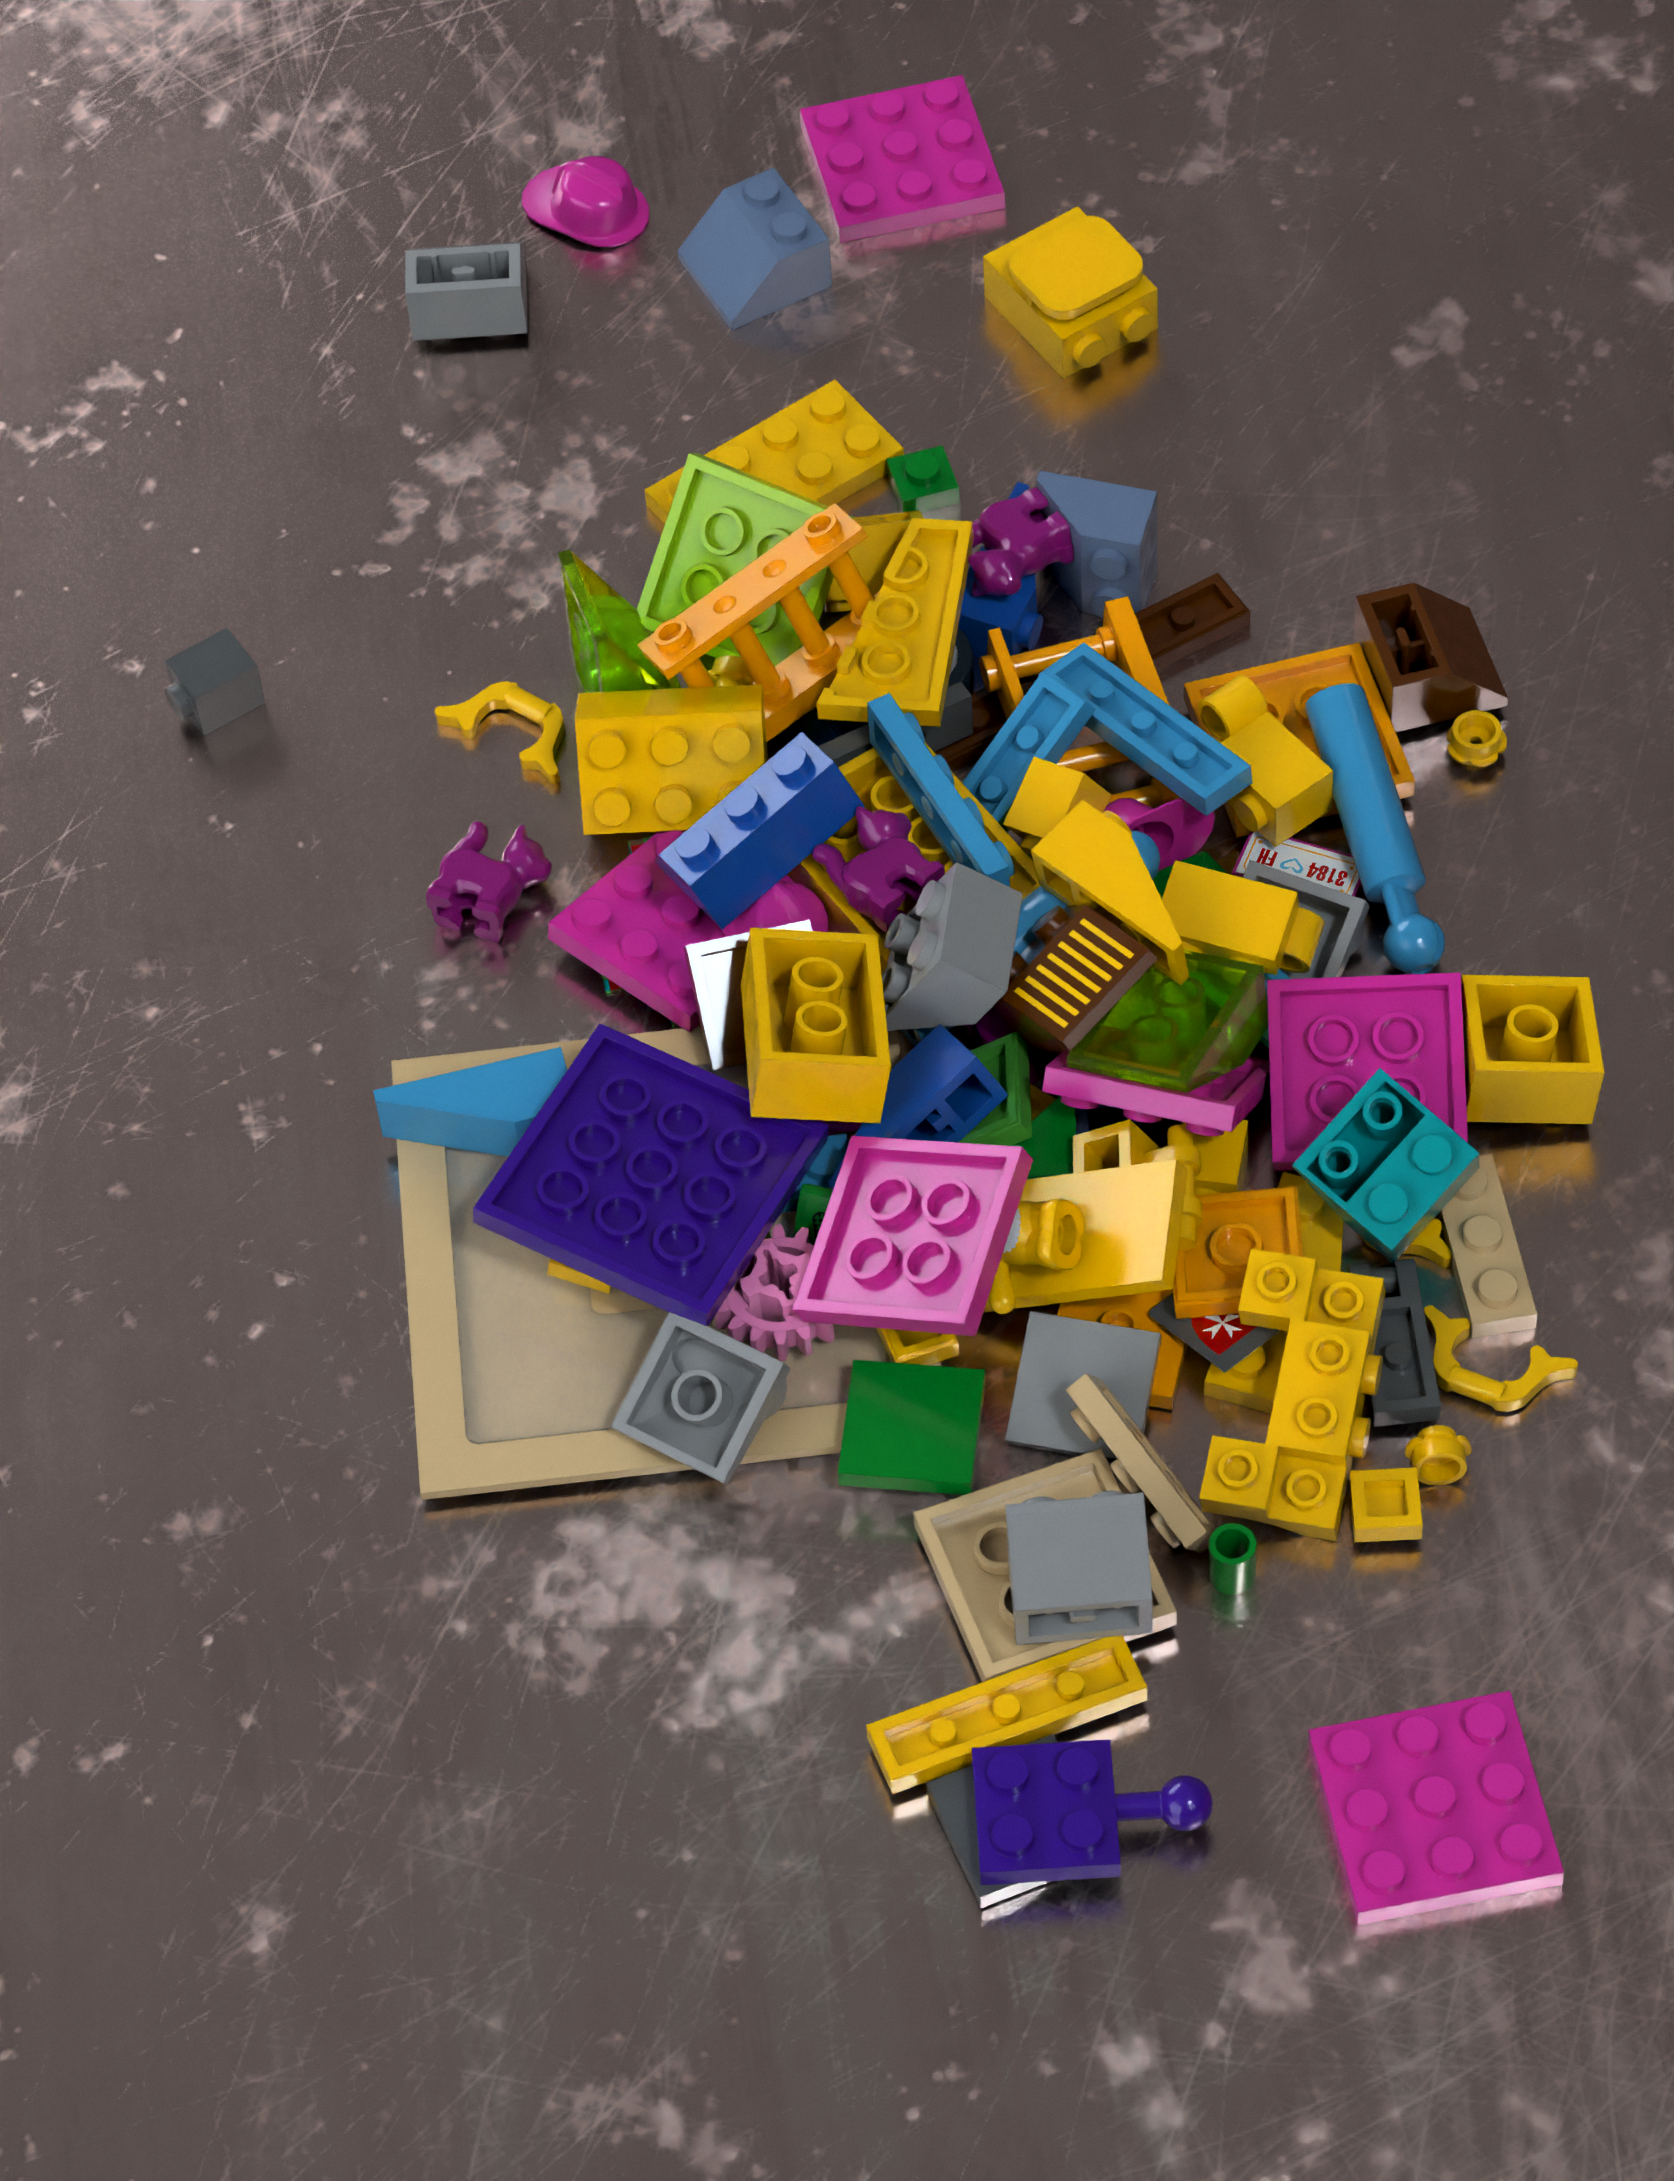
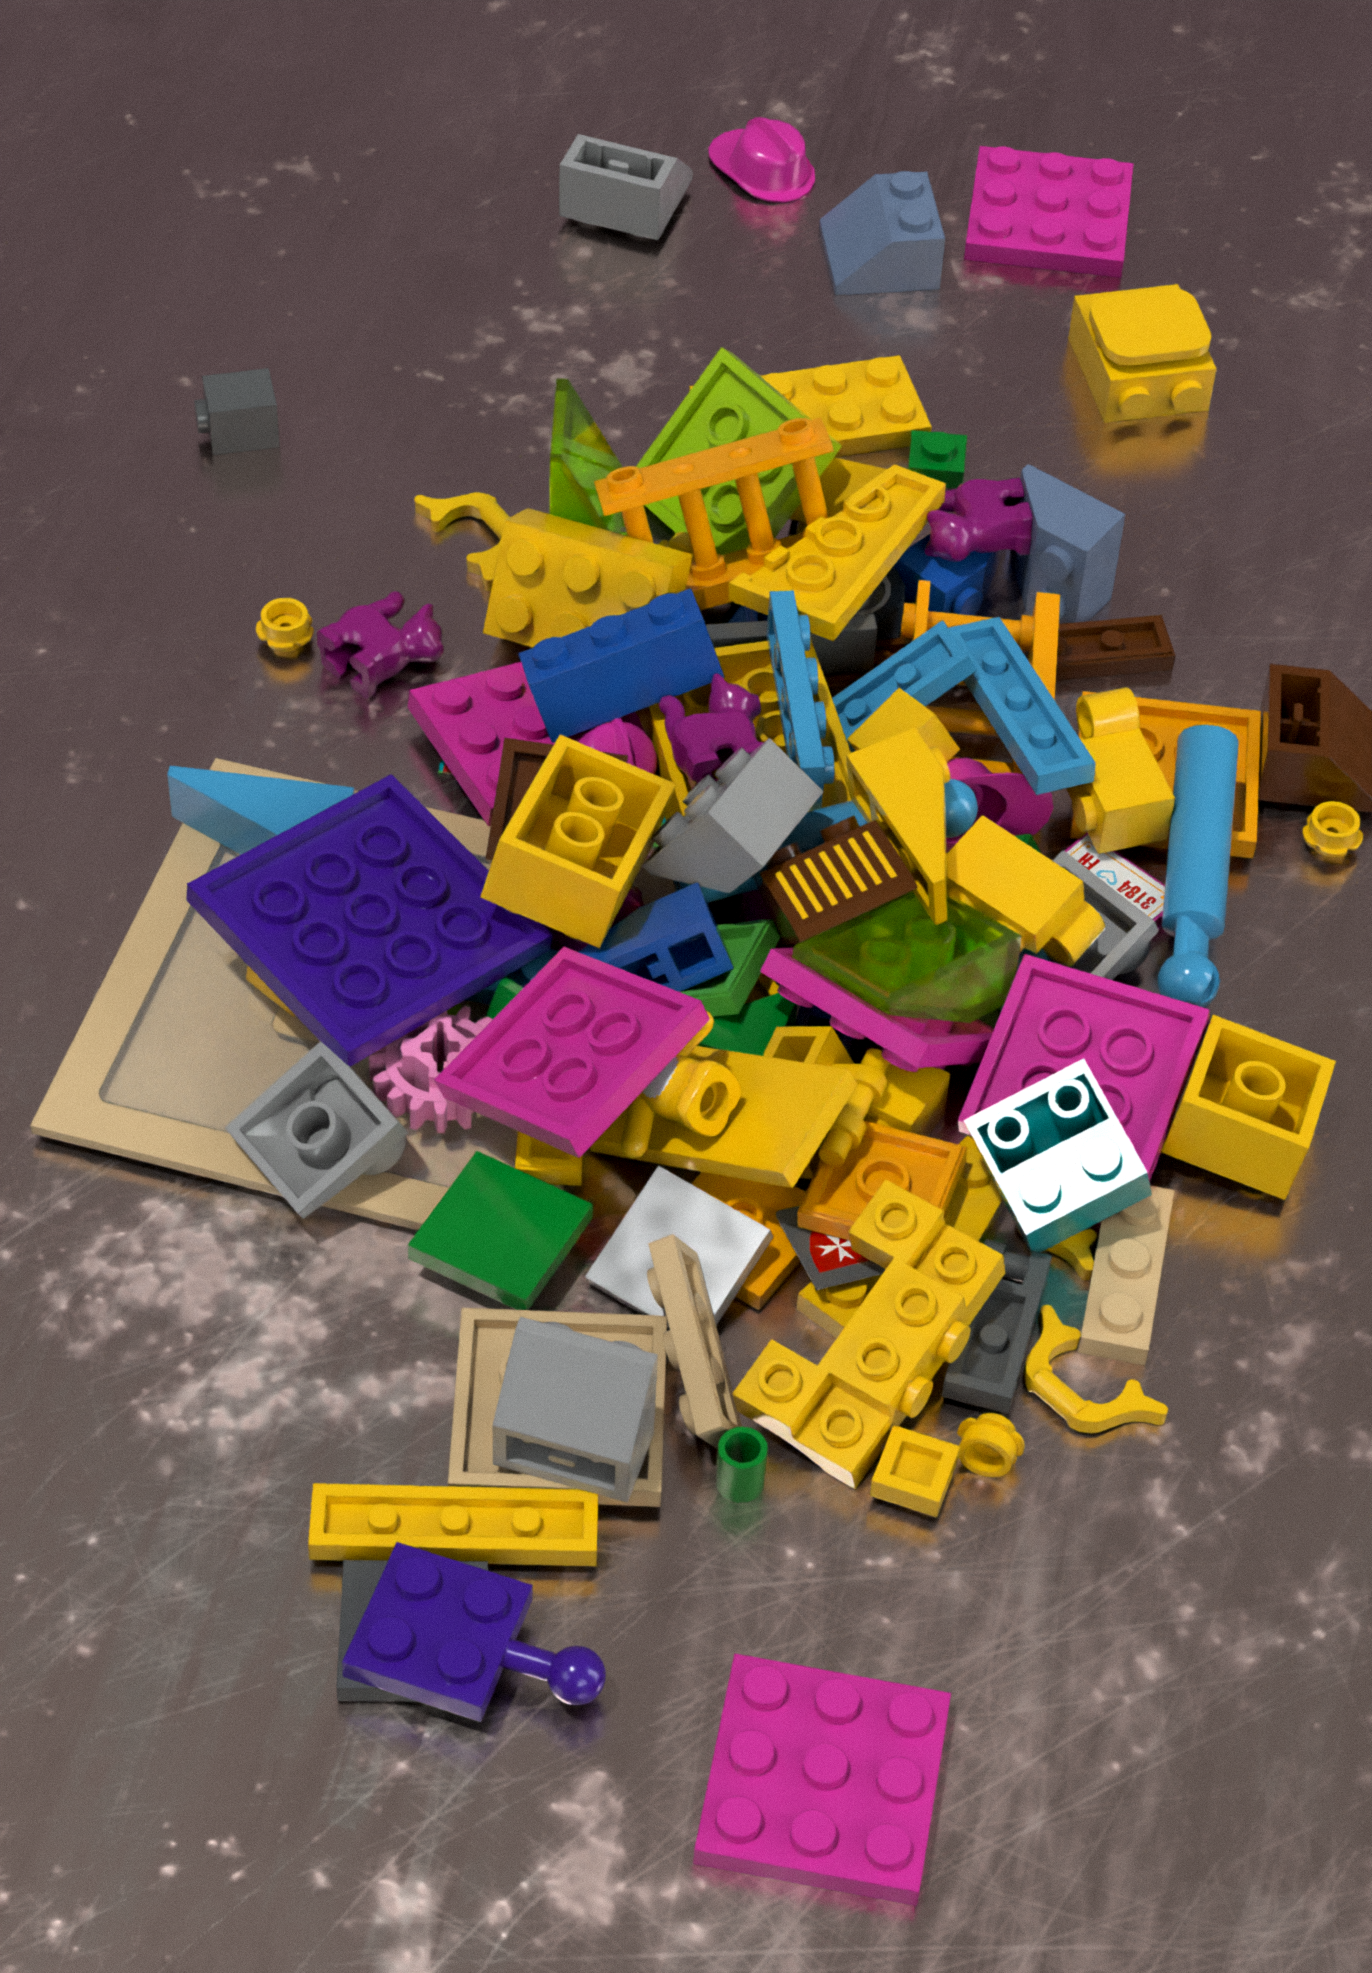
camera: 15 degrees right, 5 degrees down
none -> yellow plate [256,598,314,652]

